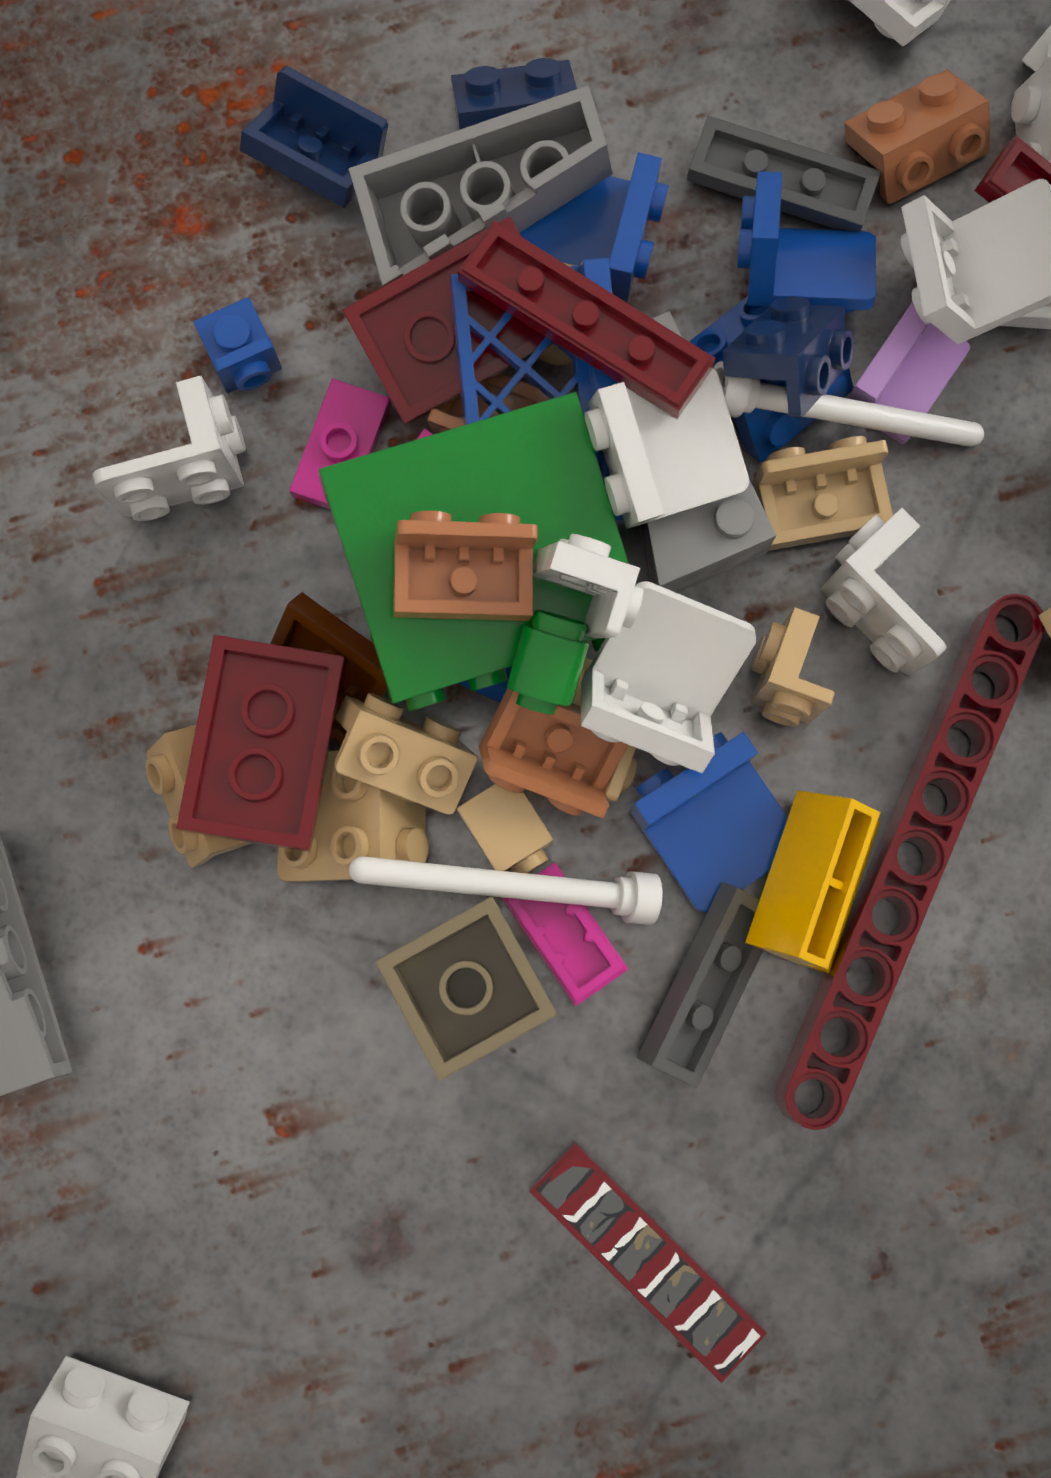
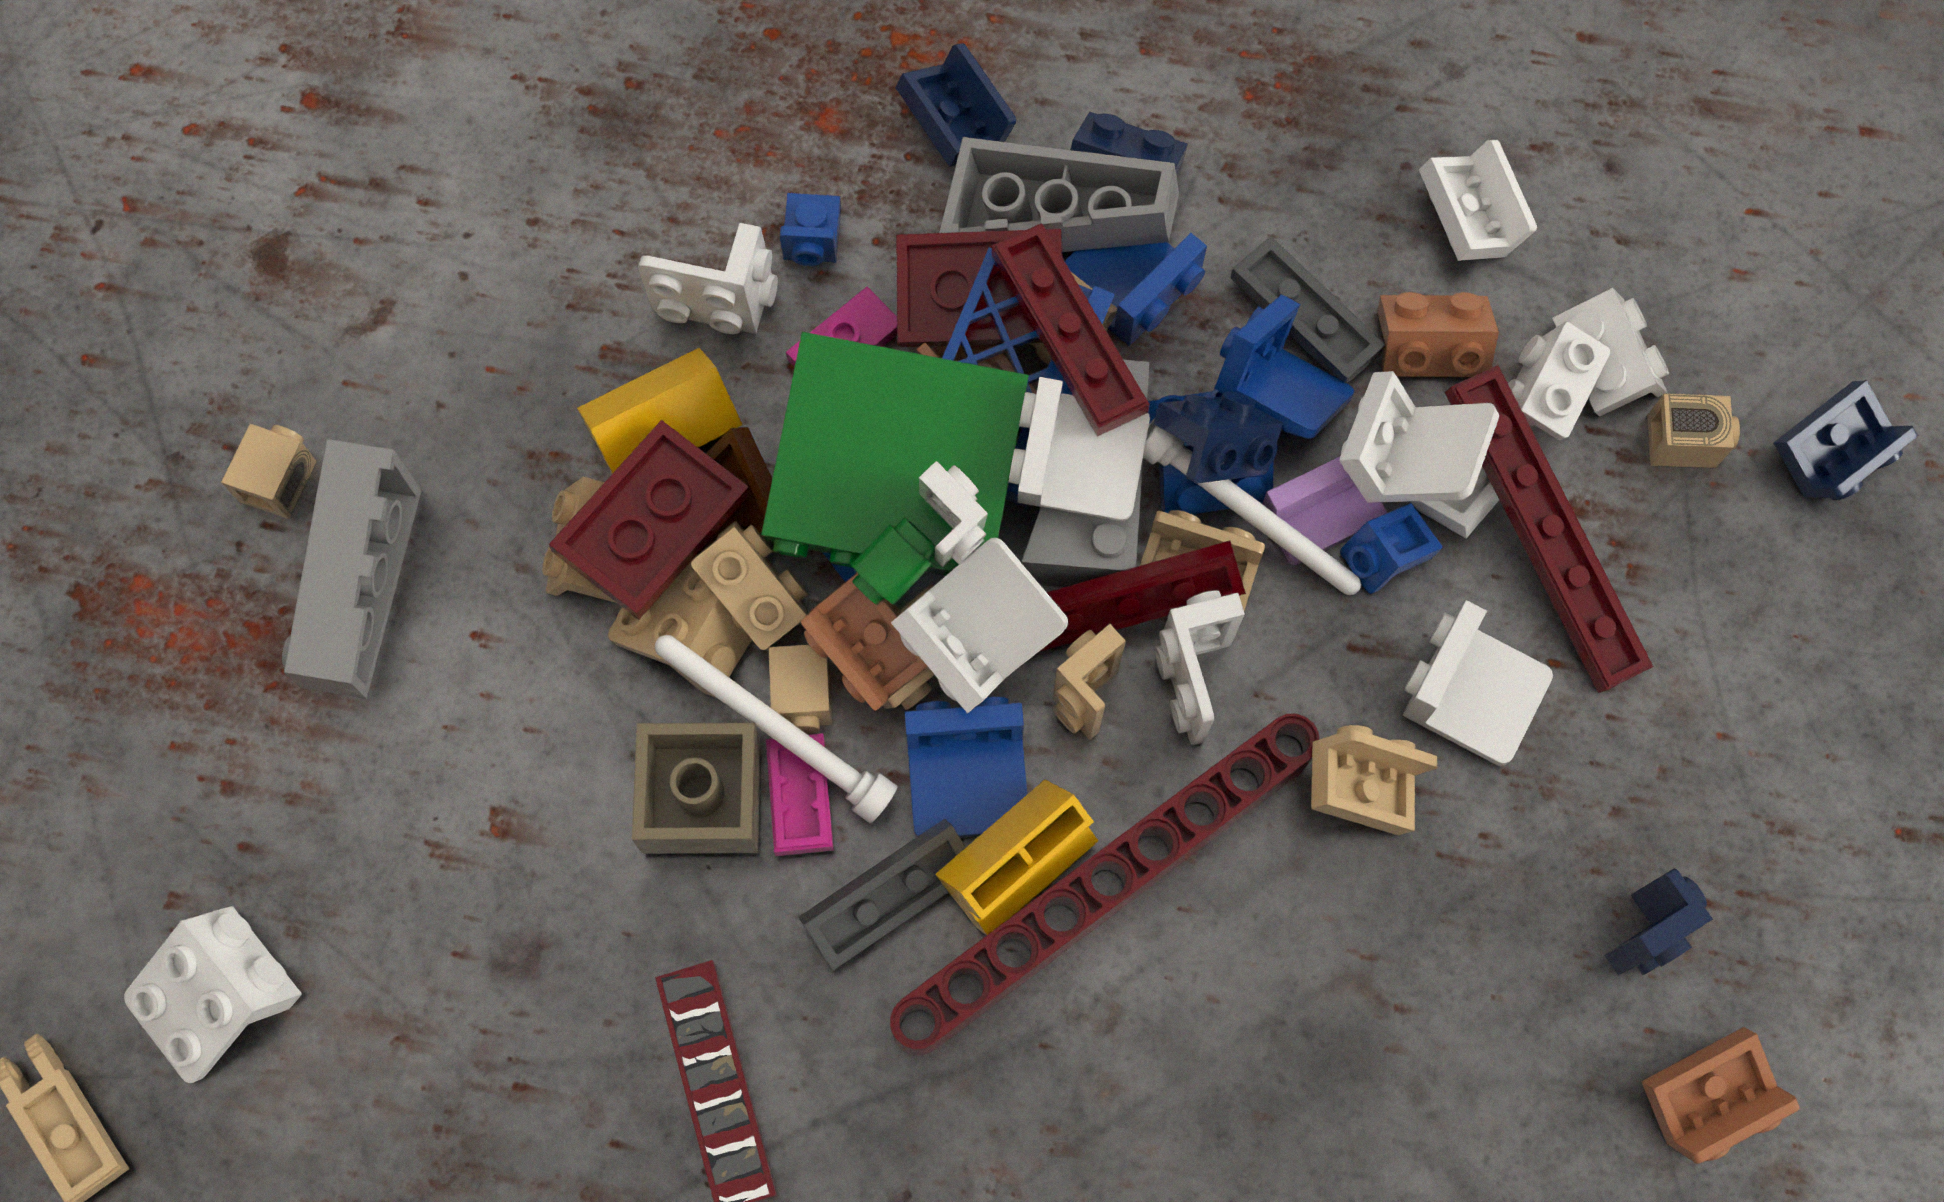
camera: 30 degrees right, 10 degrees down
nougat bracket [393,511,538,621] -> none
none -> yellow piece [577,348,743,474]
none -> dark red tile [1039,540,1246,652]
none -> blue bracket [1340,503,1443,594]

